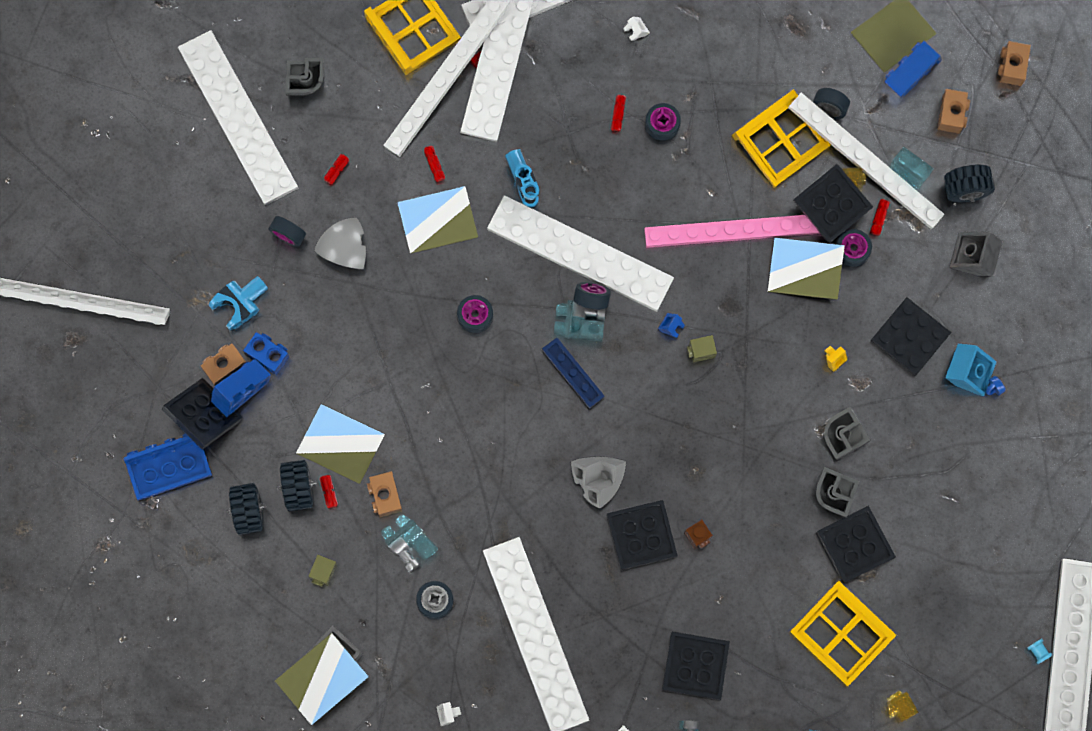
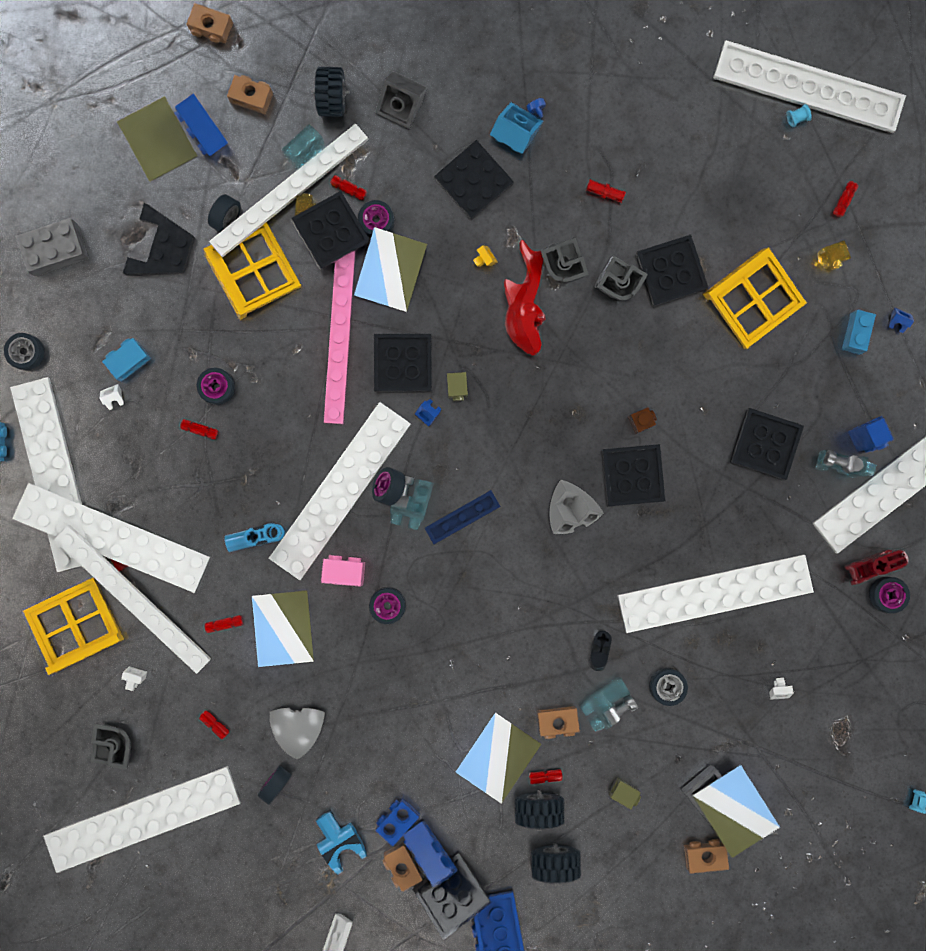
camera: 85 degrees left, 10 degrees up
none -> dark azure brick [102,338,151,382]
none -> white tile [121,666,147,691]
none -> black wing [123,203,195,276]
none -> bright pink brick [321,555,365,586]
none -> black plate [374,334,432,392]
none -> red piece [504,240,546,356]
none -> red pin [586,179,626,203]
none -> black piece [589,631,612,671]
none -> medium nougat brick [684,839,729,873]
none -> red axle [833,181,858,217]

